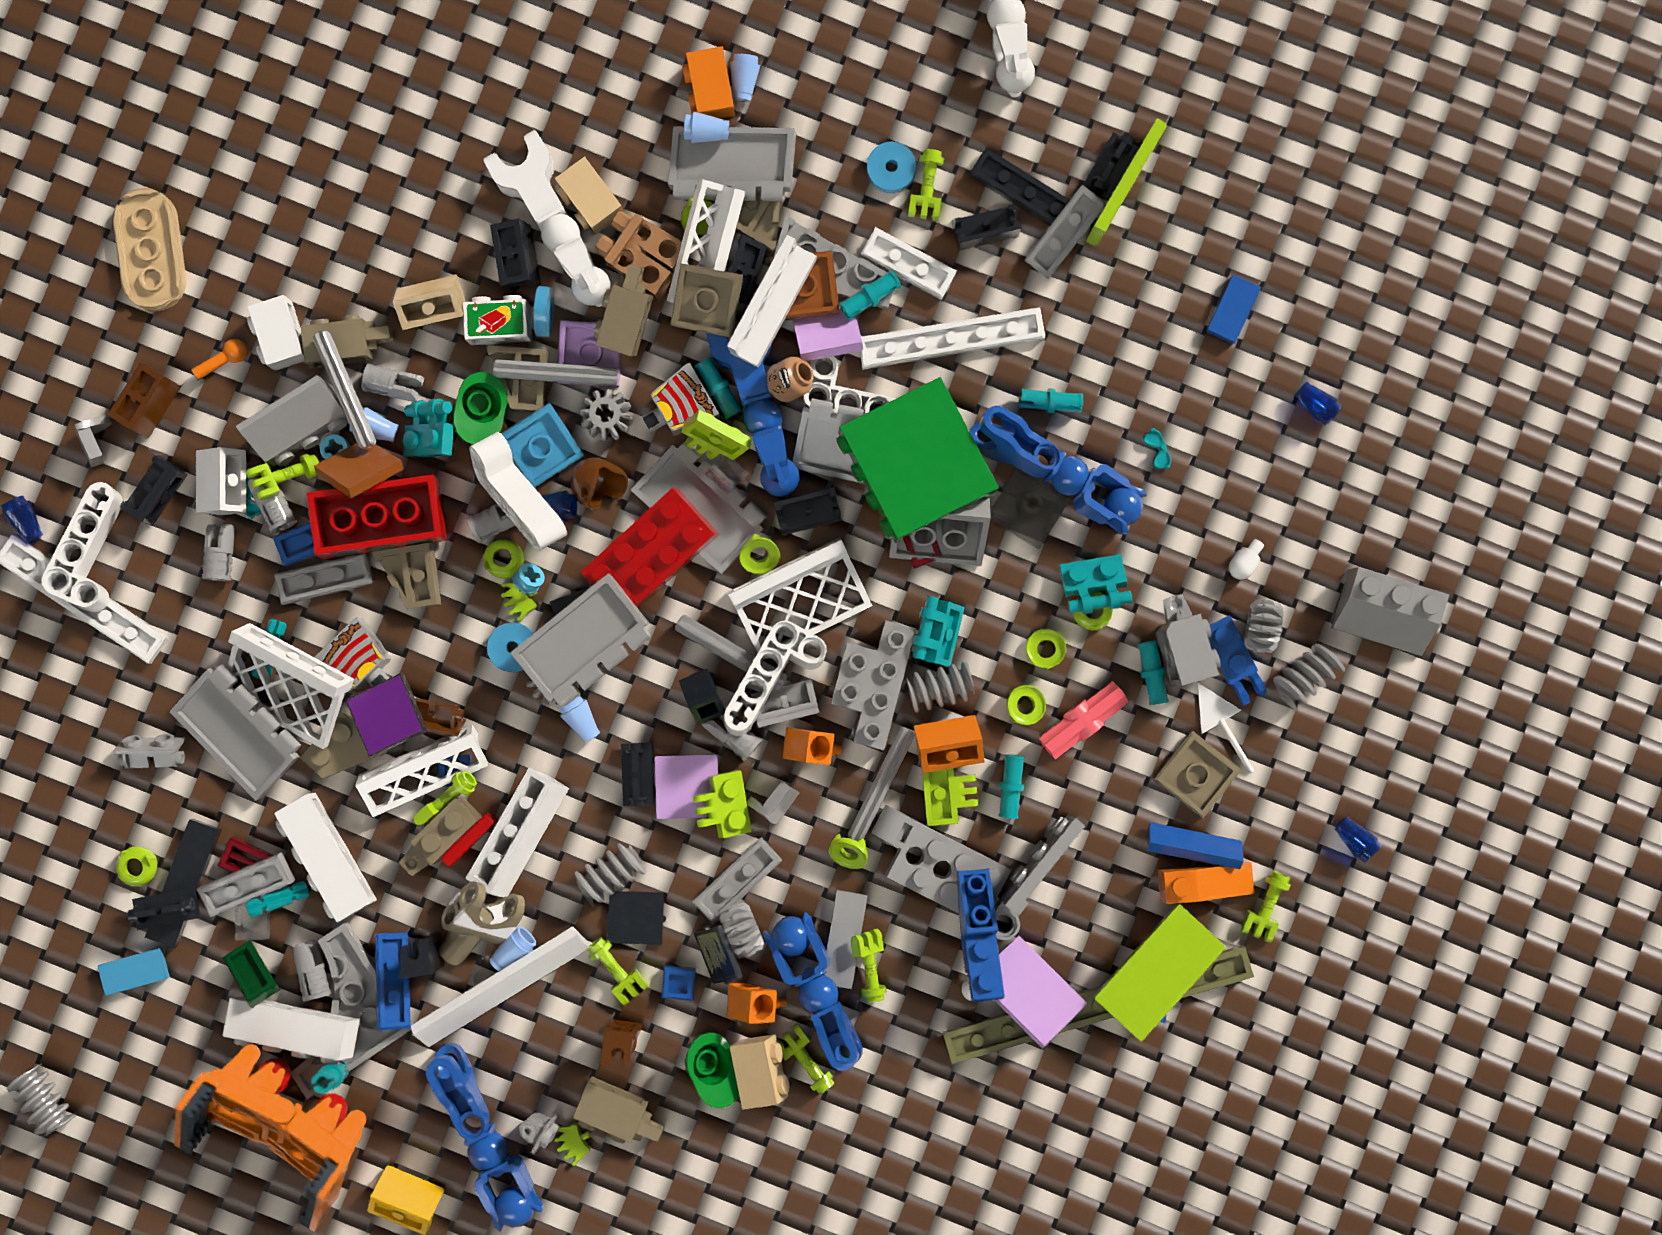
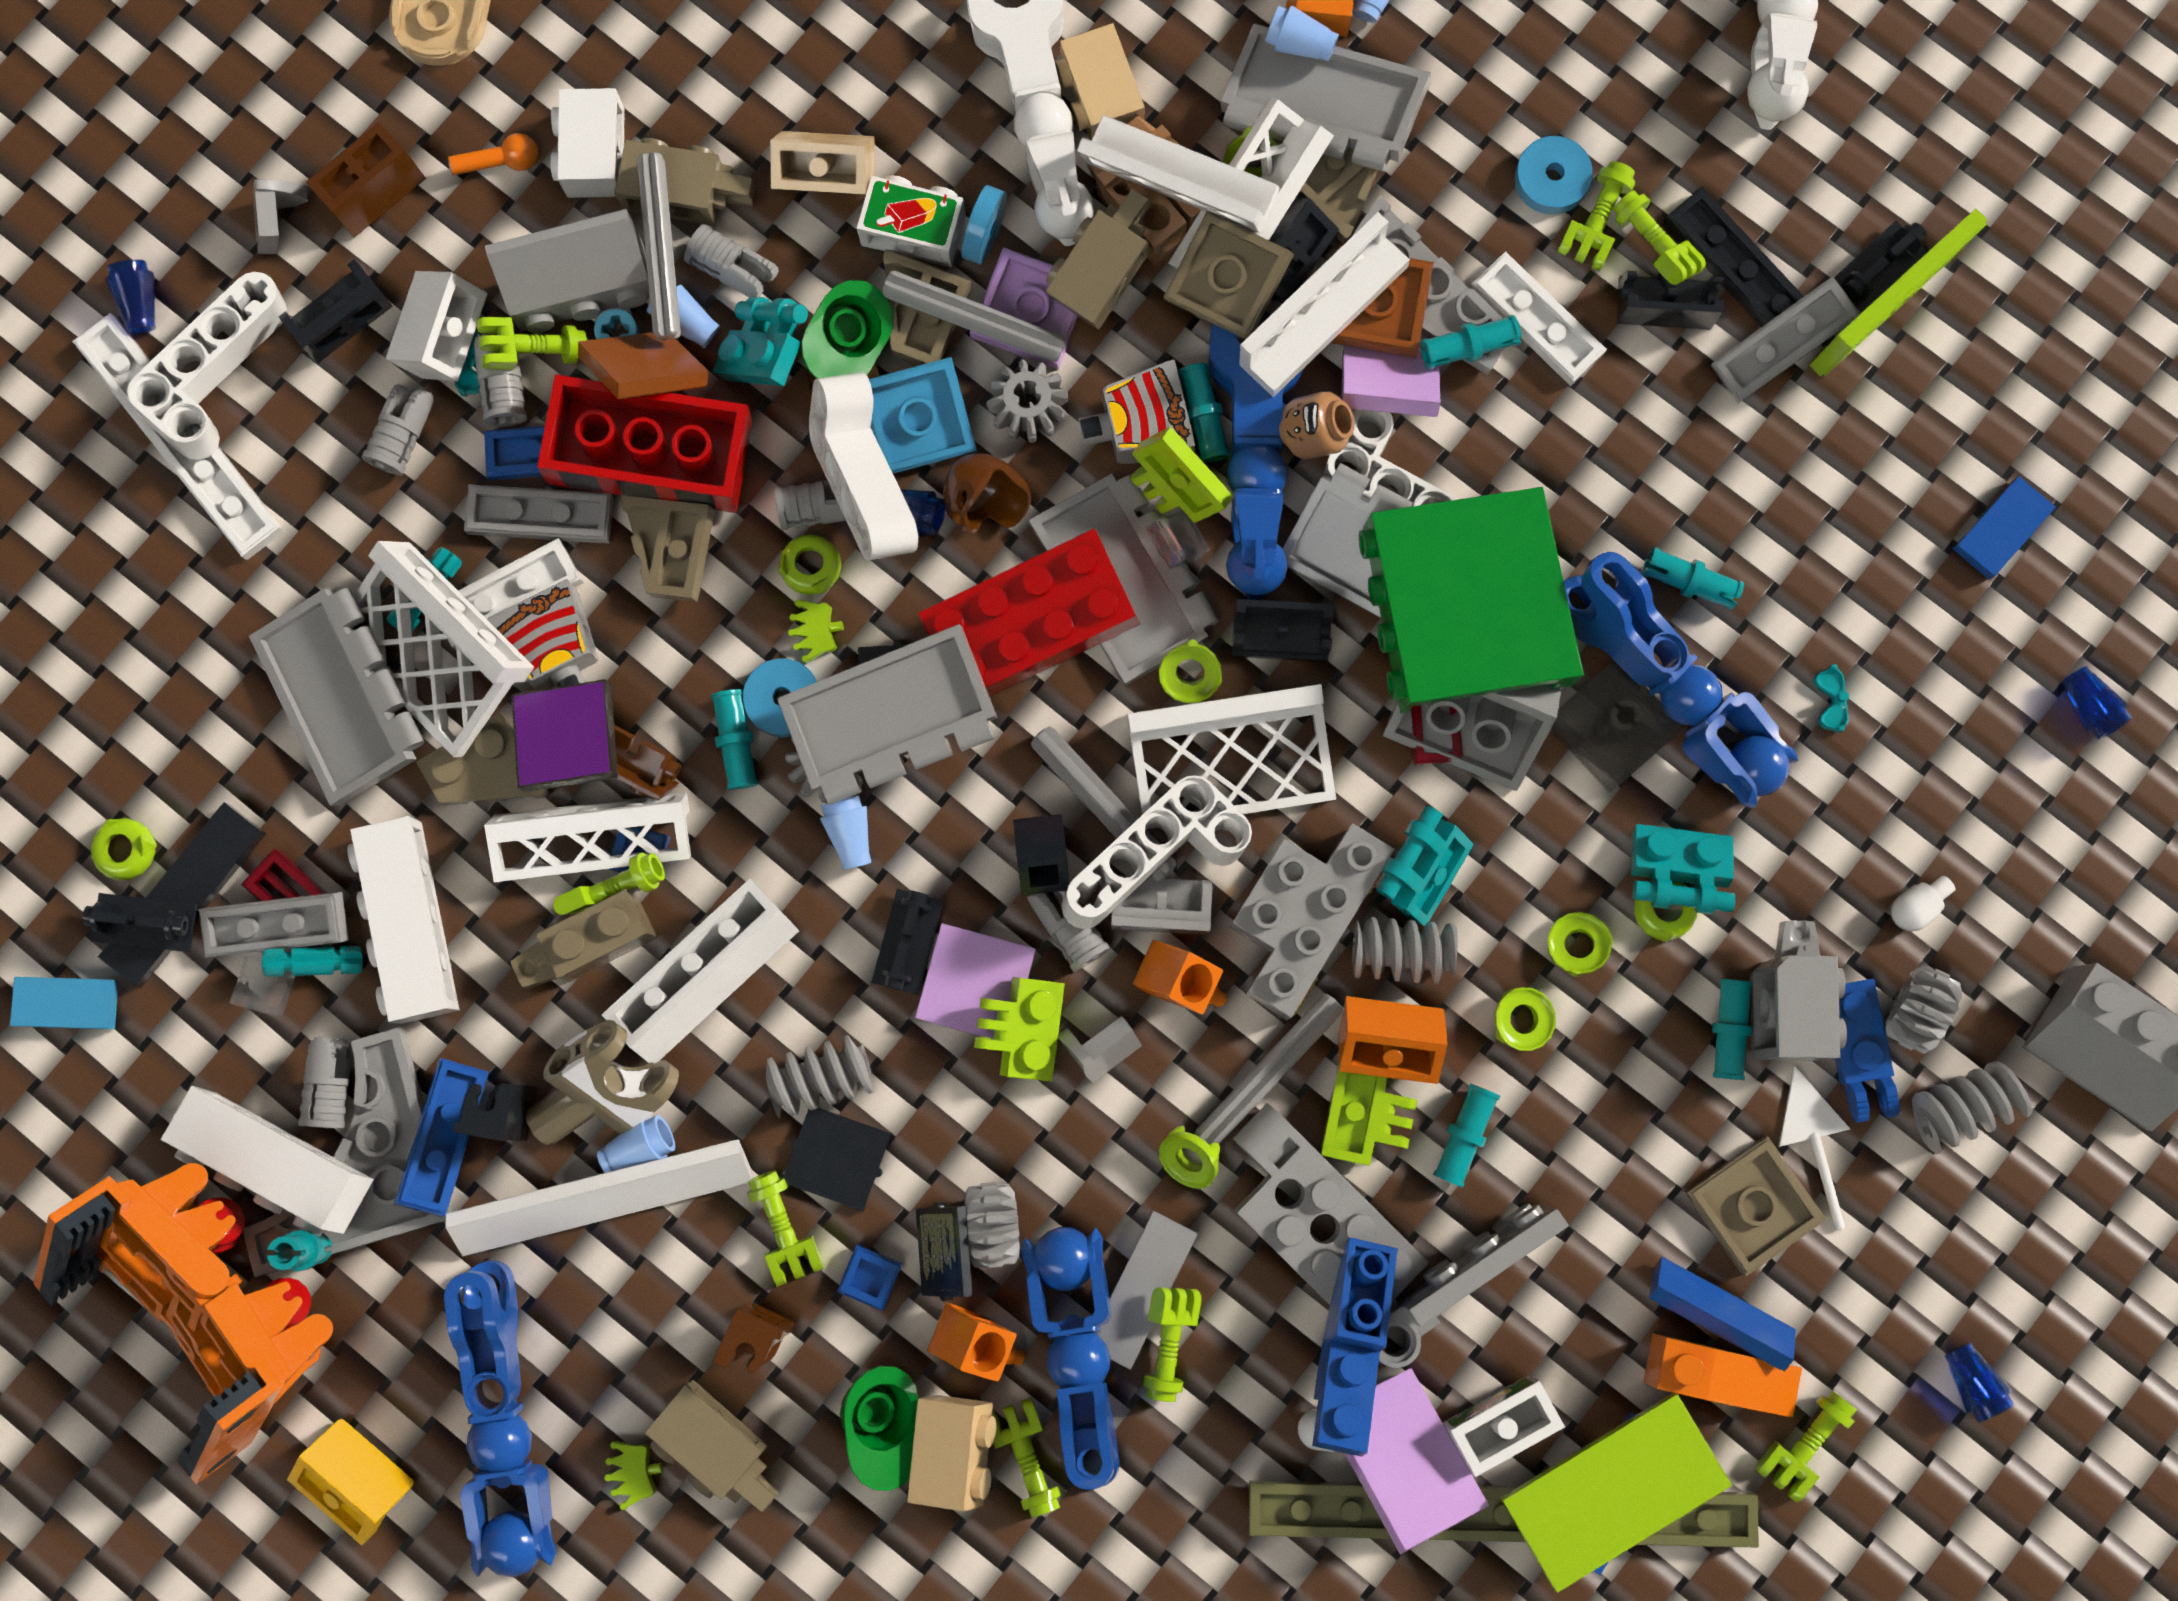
camera: 20 degrees right, 5 degrees down
light grey hinge [113,734,186,769] -> none
dark green tile [222,940,280,1008] -> none
red tile [442,813,499,867] -> none
black hinge [490,218,541,290] -> none
medium azure bush [513,563,545,595] -> none
light grey hinge [519,1113,560,1154] -> none
light grey tile [692,837,782,925] -> none
white tile [860,307,1045,369] -> none
coral piece [1038,681,1129,760] -> none
none -> white tile [448,538,584,650]
none -> teal pin [711,689,758,790]
none -> white fence [1077,115,1280,234]
none -> white brick [1443,1375,1565,1477]
none -> lime hinge [1613,190,1706,285]

